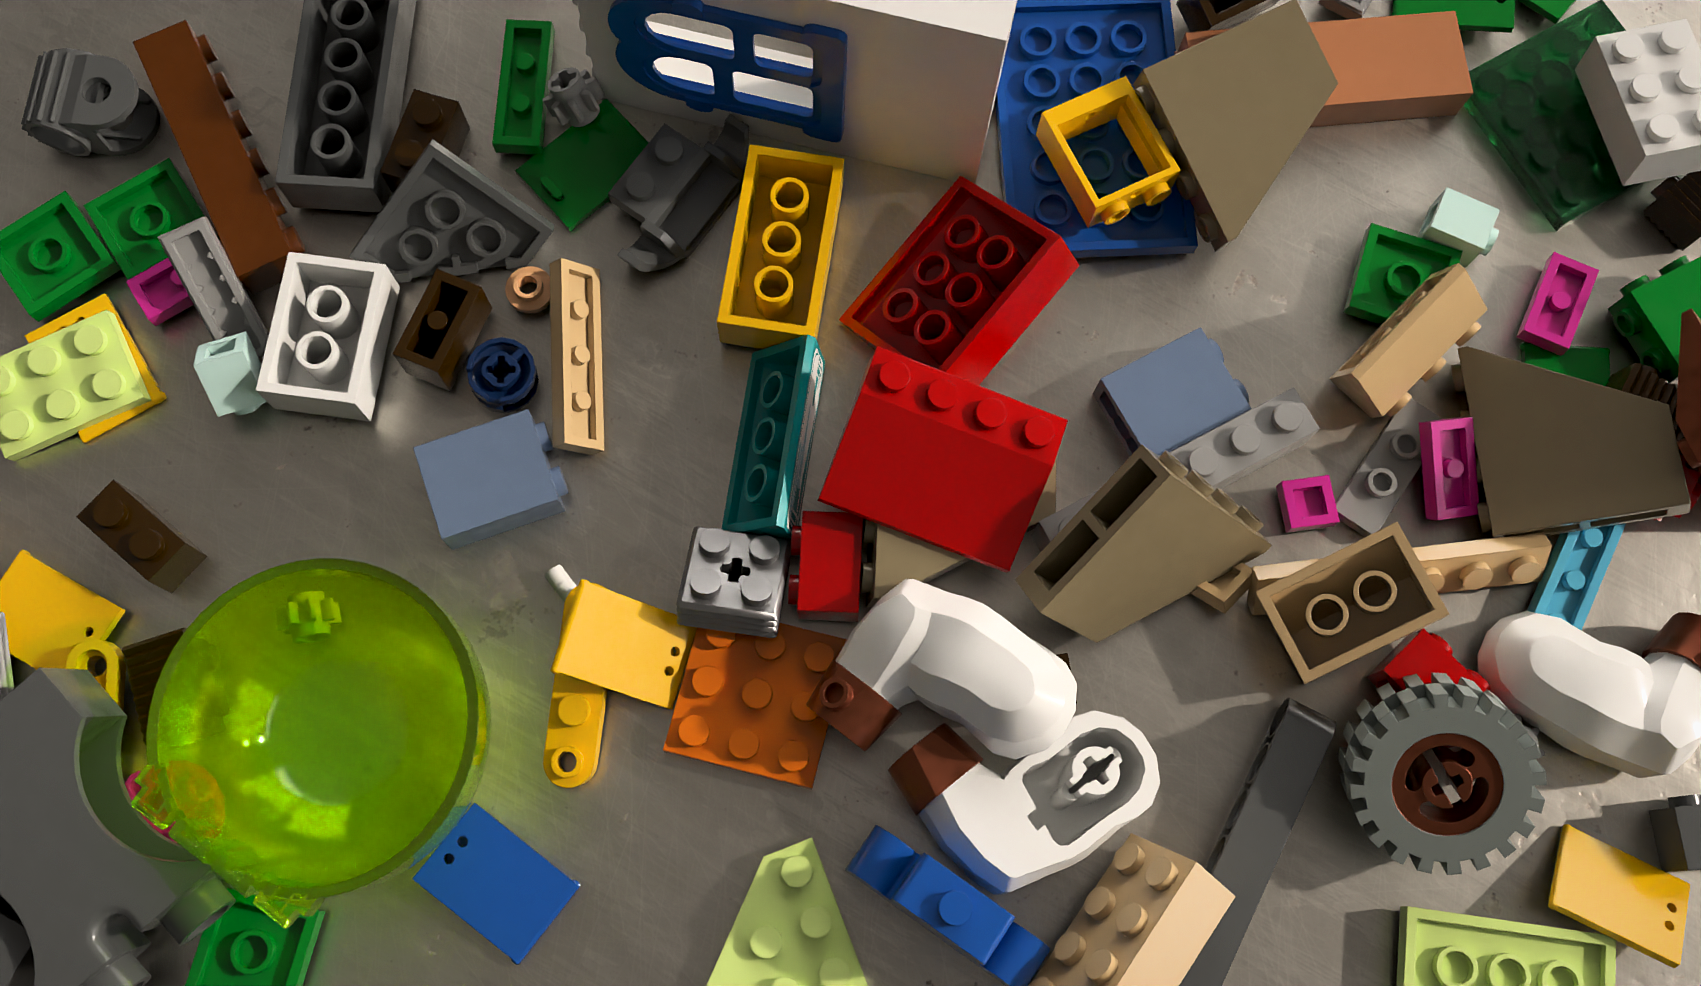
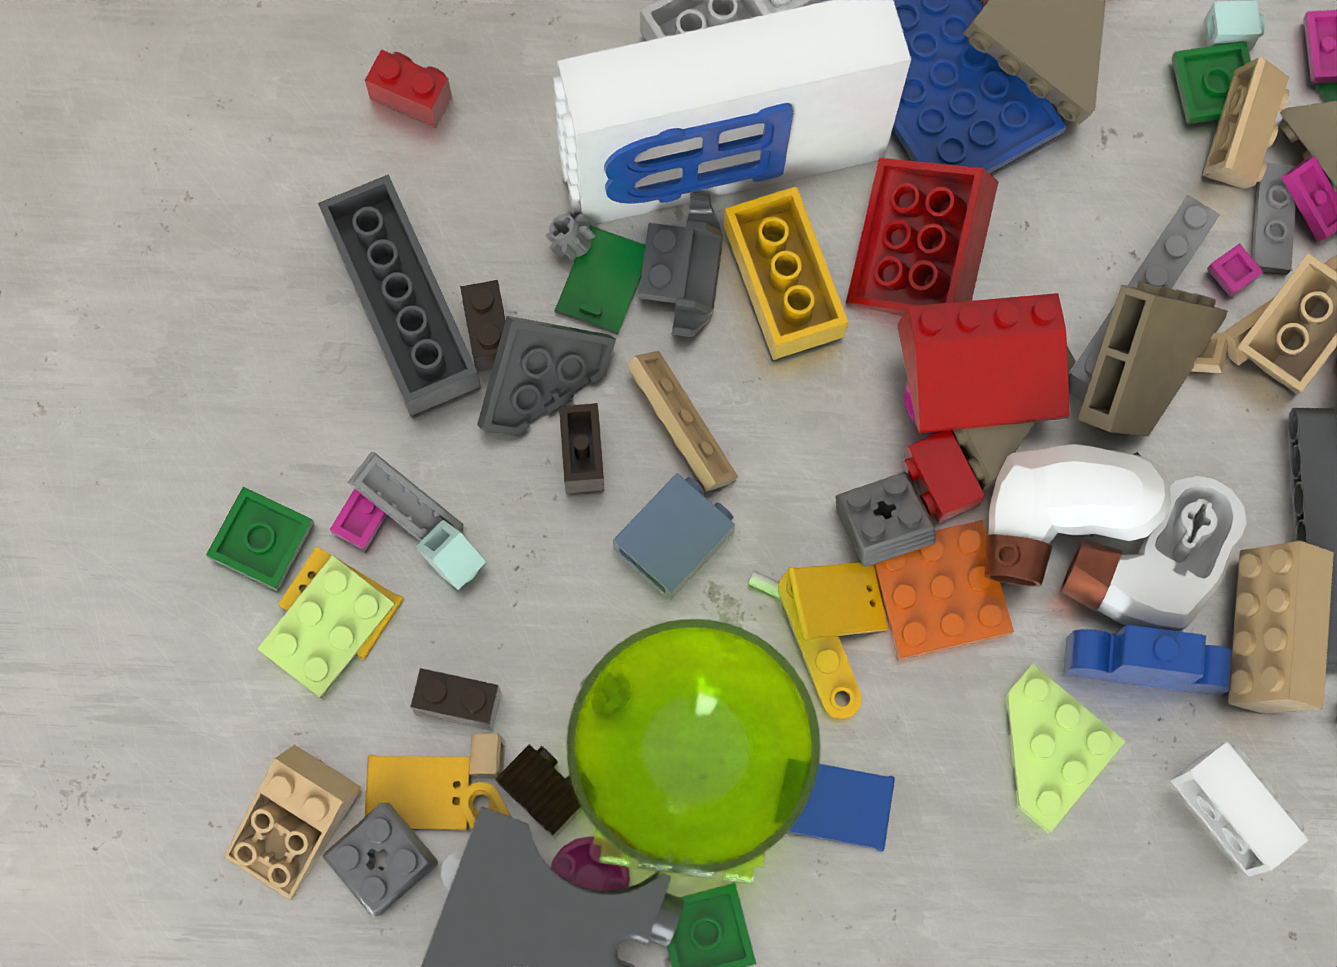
camera: 25 degrees left, 0 degrees up
dark grey piece [21,48,160,156] -> none
green plate [83,158,220,280] -> none
reddish brown brick [133,20,306,295] -> none
white brick [256,252,400,422] -> none
dark blue wheel [466,337,539,414] -> none
green plate [492,19,555,155] -> none
light nougat plate [505,266,550,313] -> none
teal slope [721,334,825,540] -> none
yellow window [1036,76,1180,228] -> none
sand blue brick [1093,327,1252,456] -> none
none -> tan brick [469,733,505,779]

